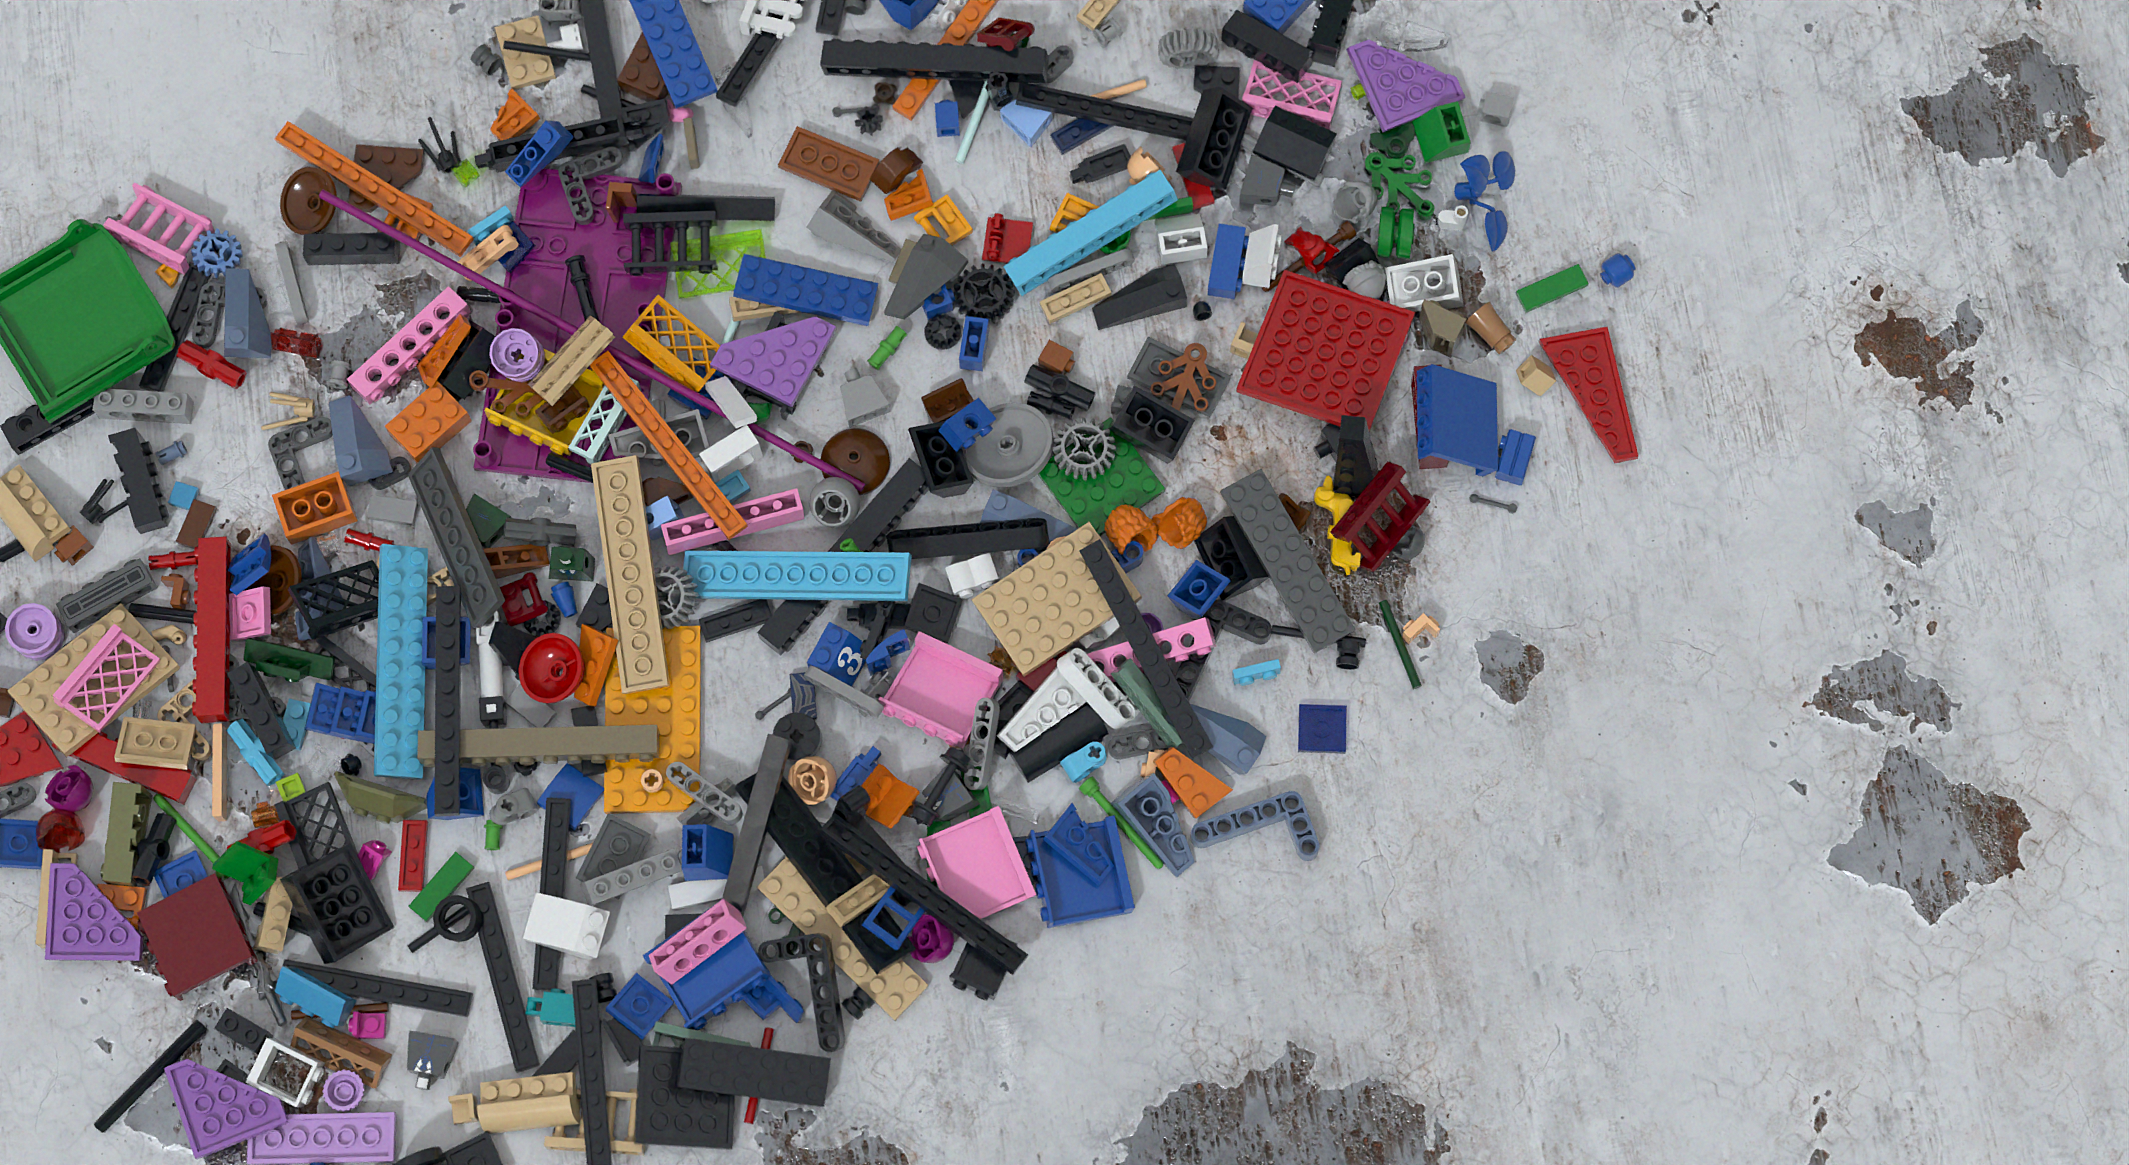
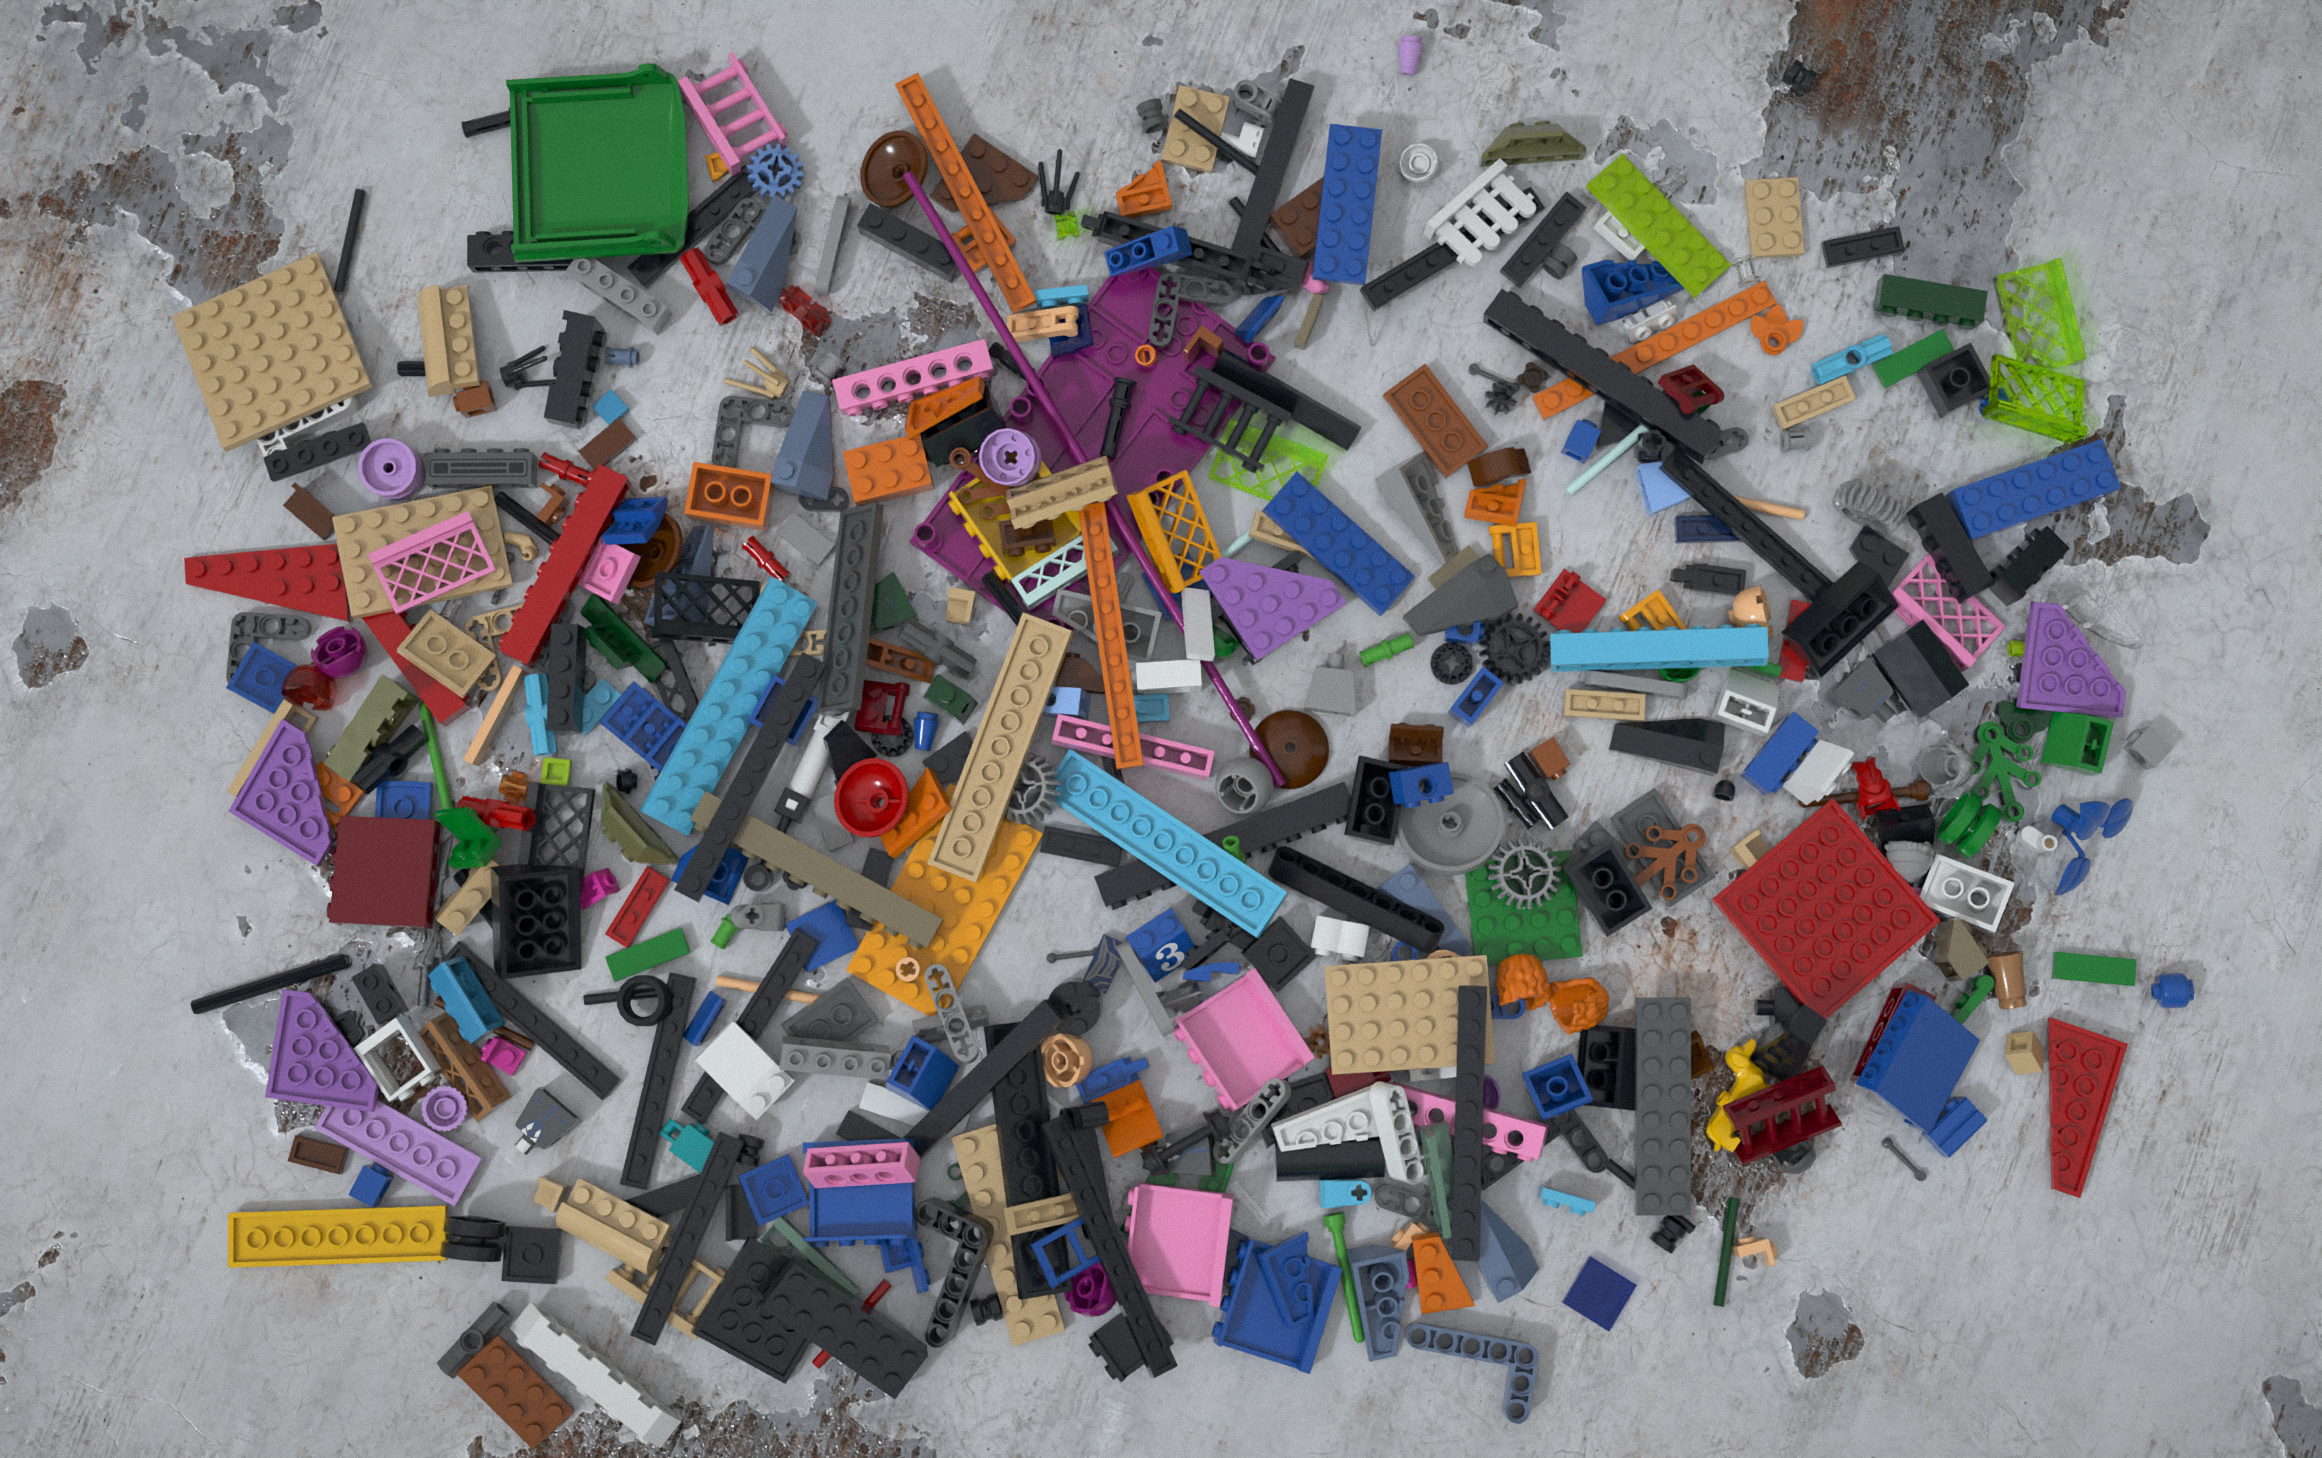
camera: 25 degrees right, 10 degrees up
none -> blue slope [684,991,727,1046]
none -> tan panel [945,587,977,626]
none -> orange hinge [1135,344,1158,367]
none -> green plate [1948,975,1994,1025]

